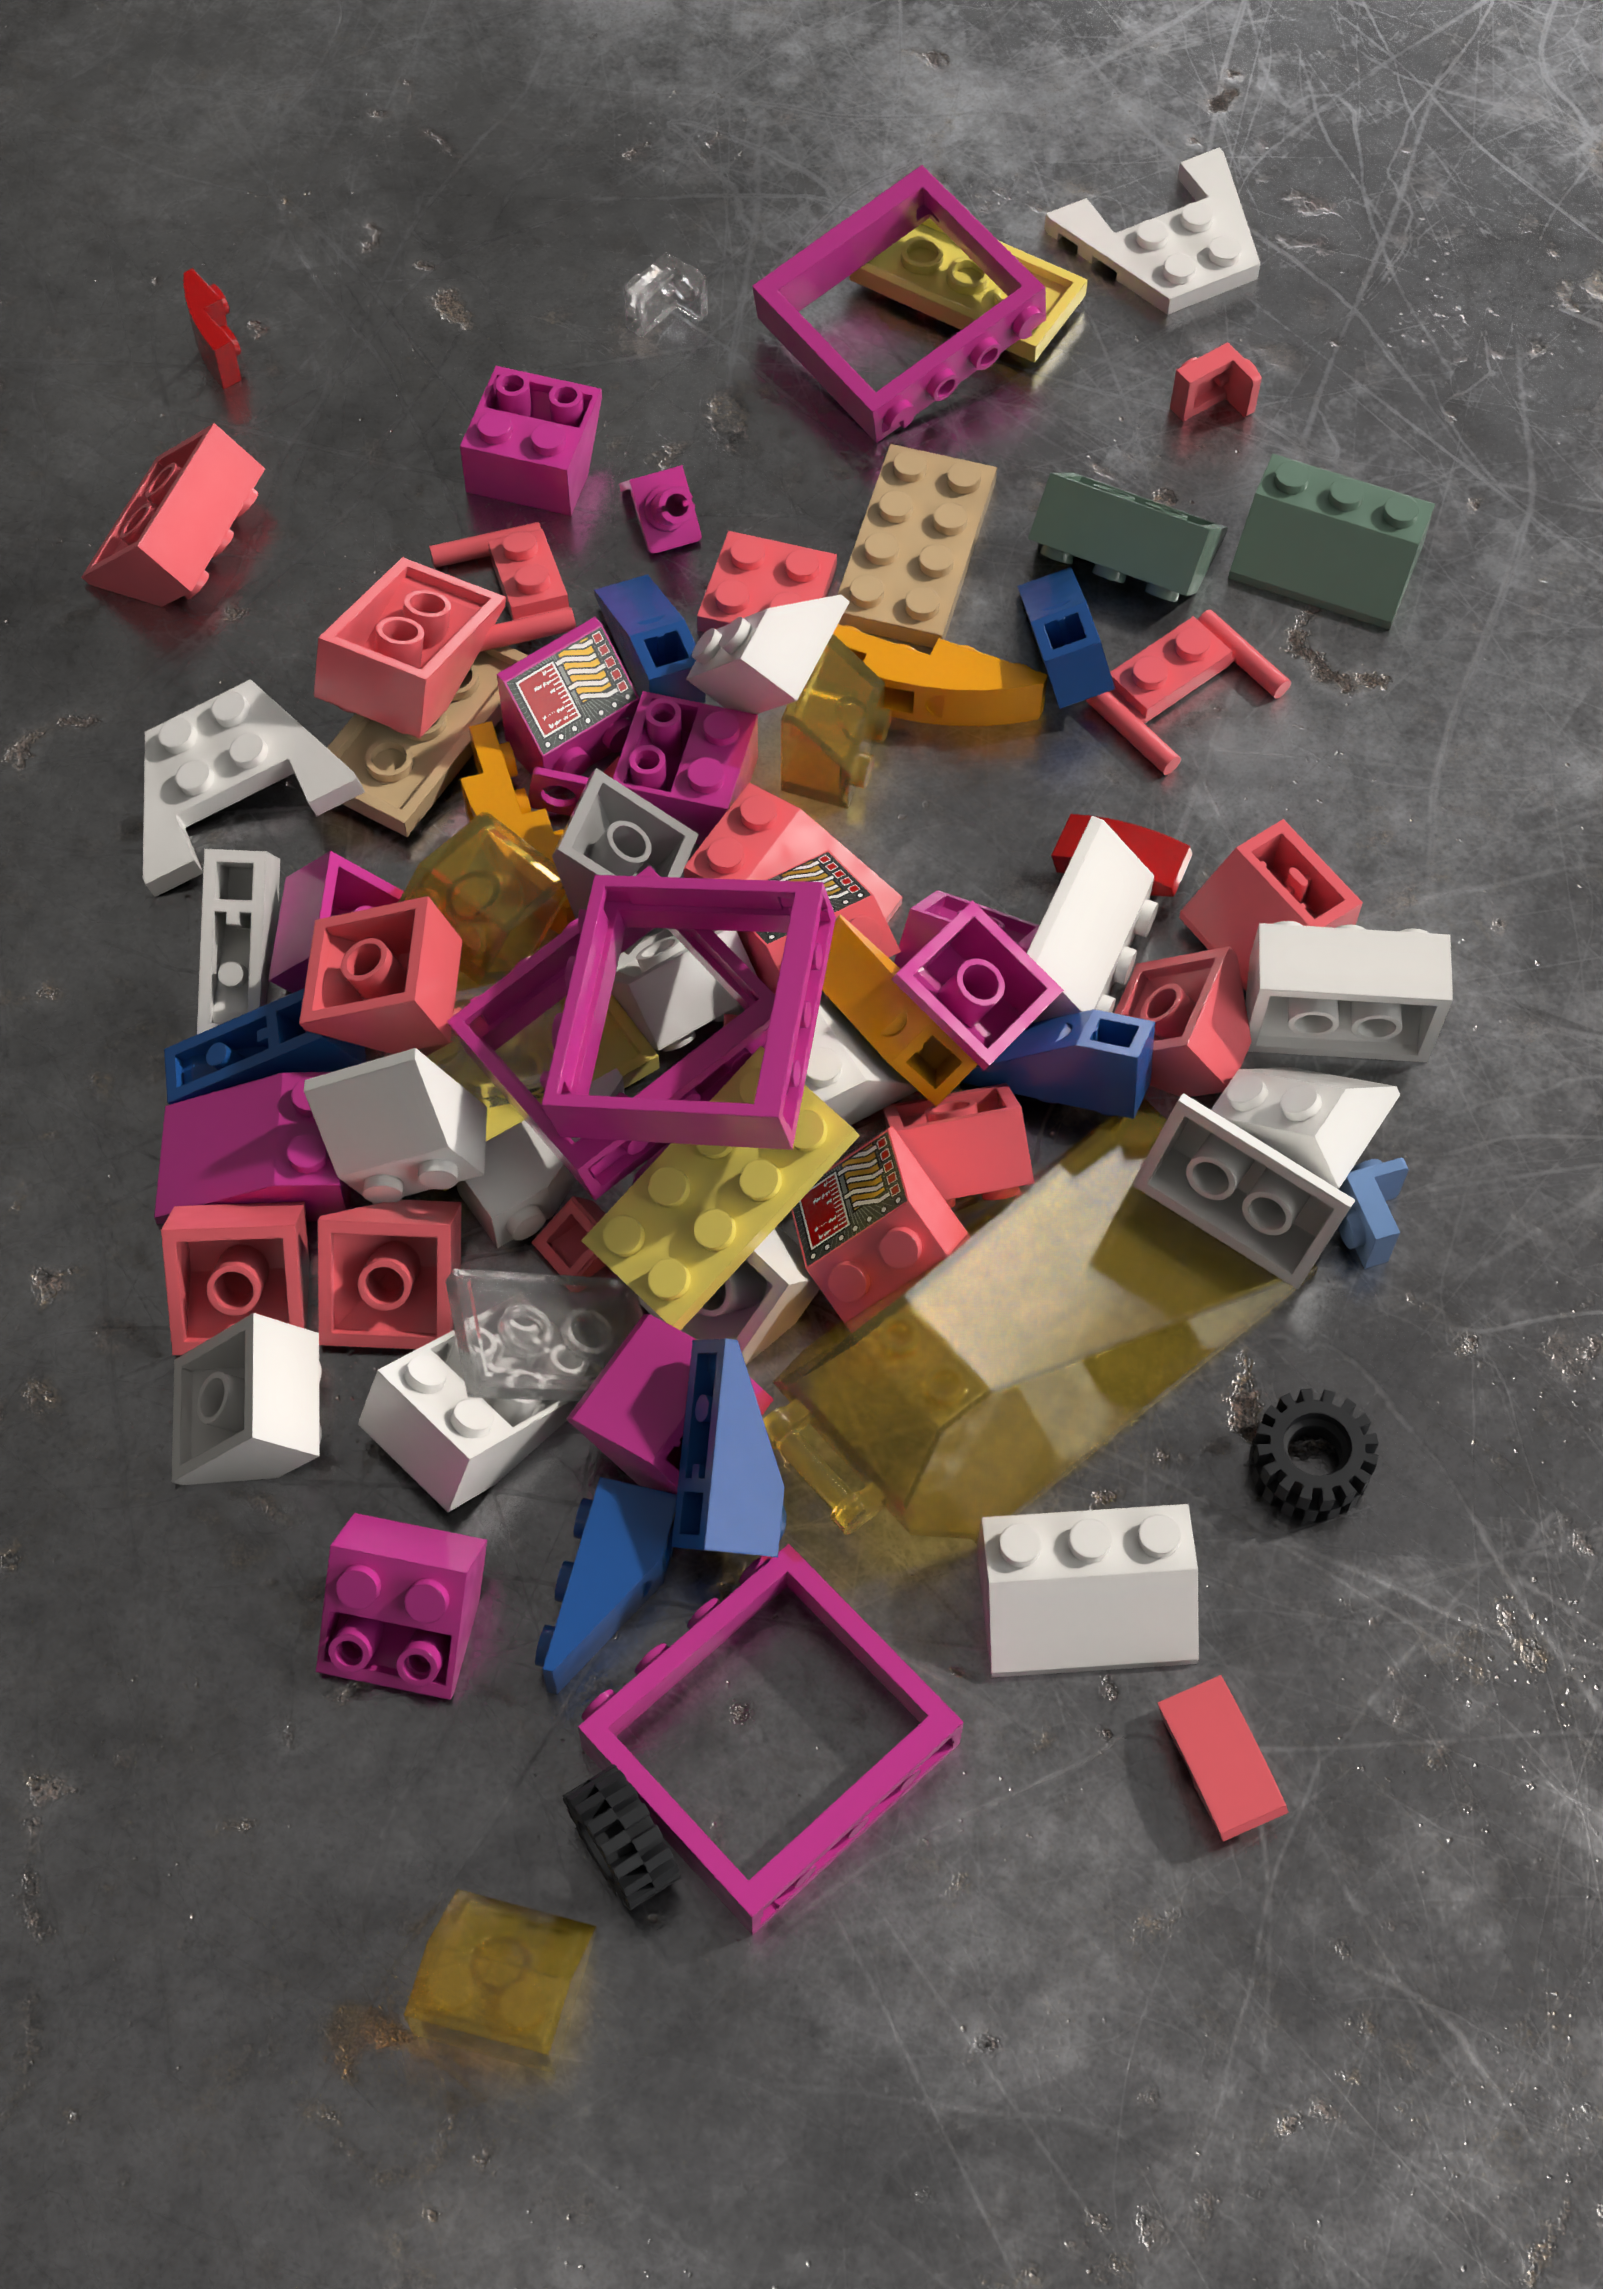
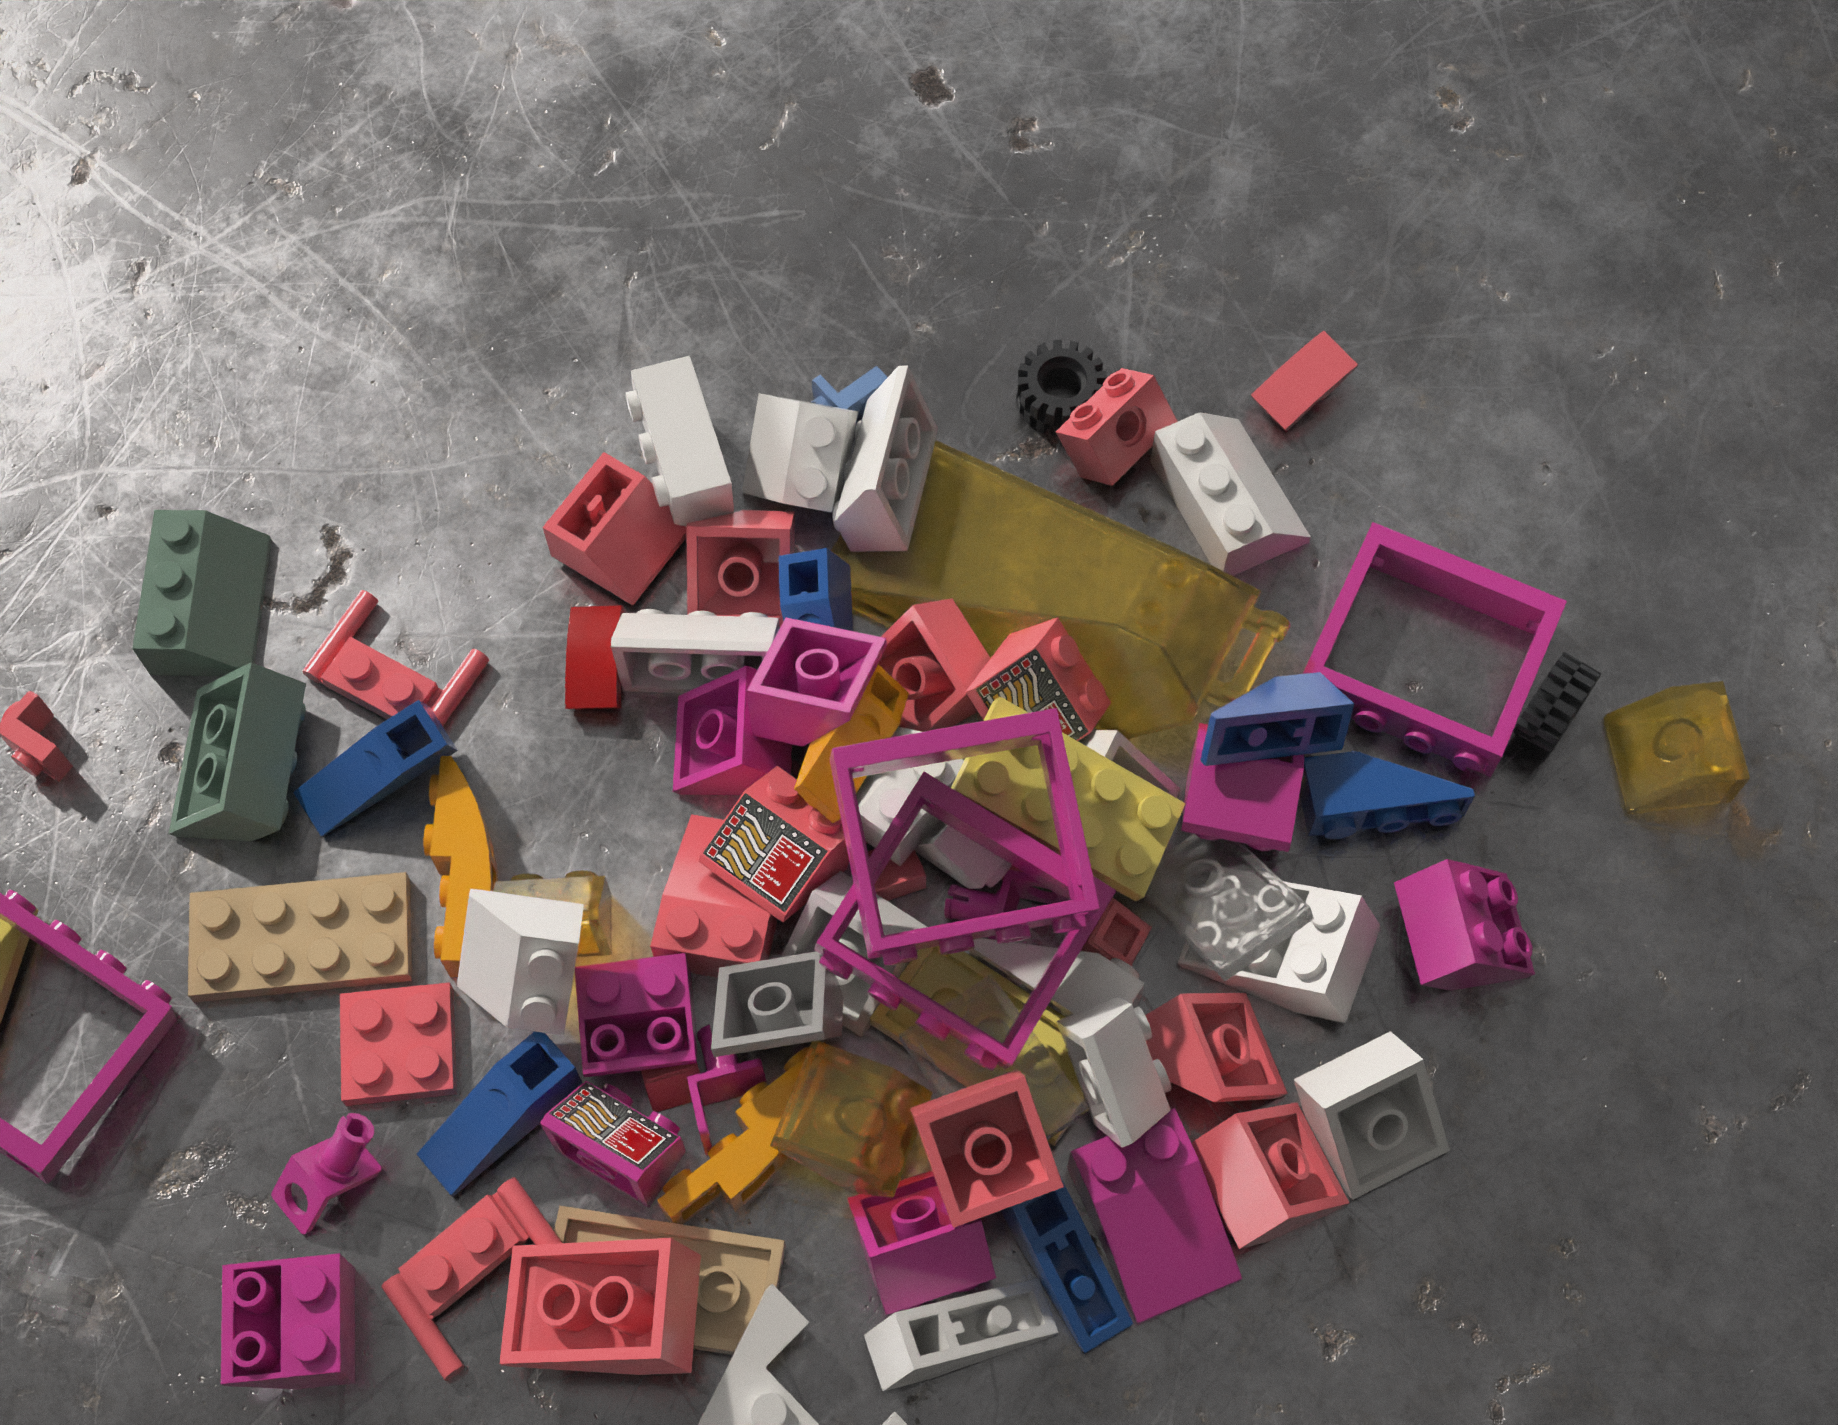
camera: 110 degrees left, 5 degrees up
none -> coral brick [1056,368,1178,486]

